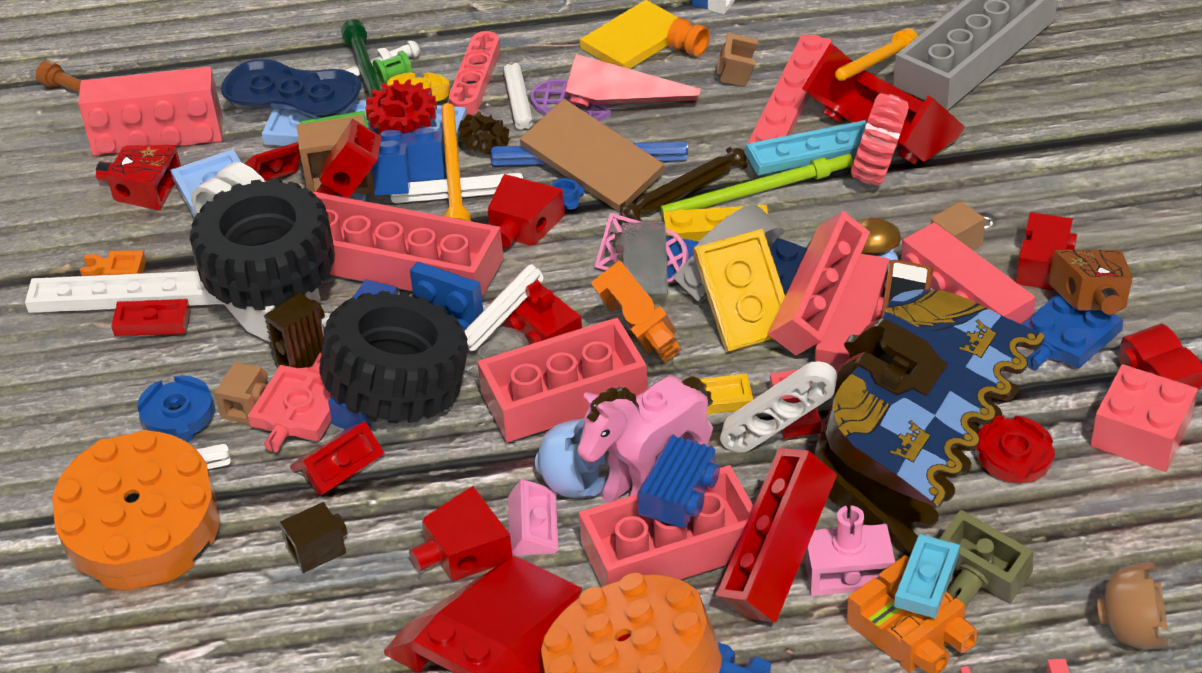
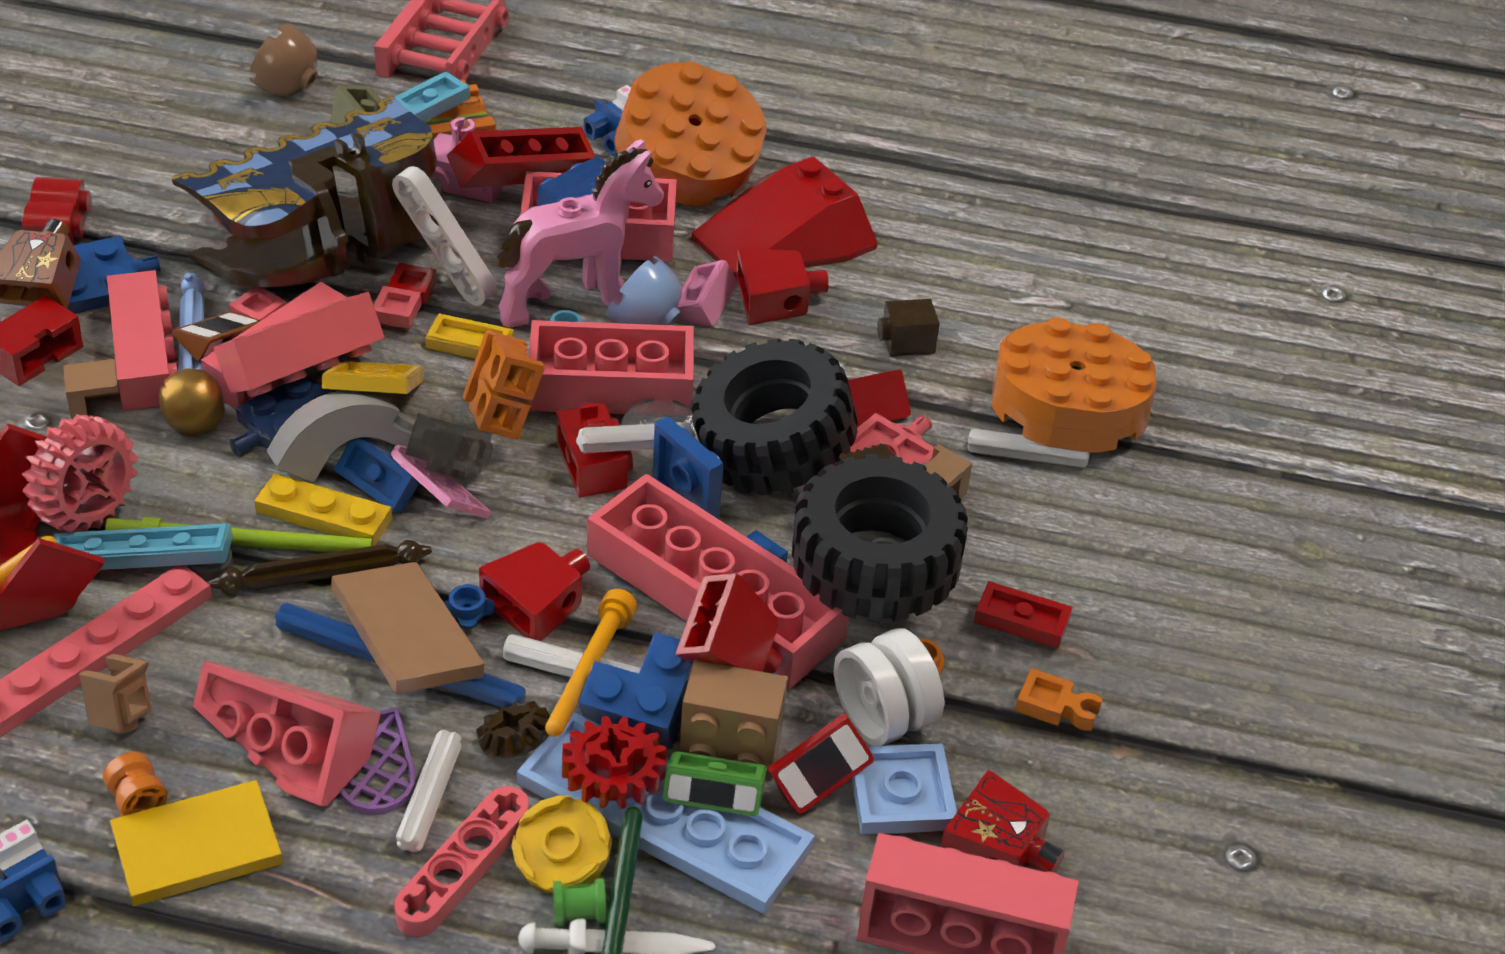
camera: 165 degrees left, 0 degrees up
white plate [25,271,223,313] -> none
blue plate [137,376,215,442] -> none
dark blue plate [221,59,362,119] -> none
coral brick [1090,364,1198,472] -> none

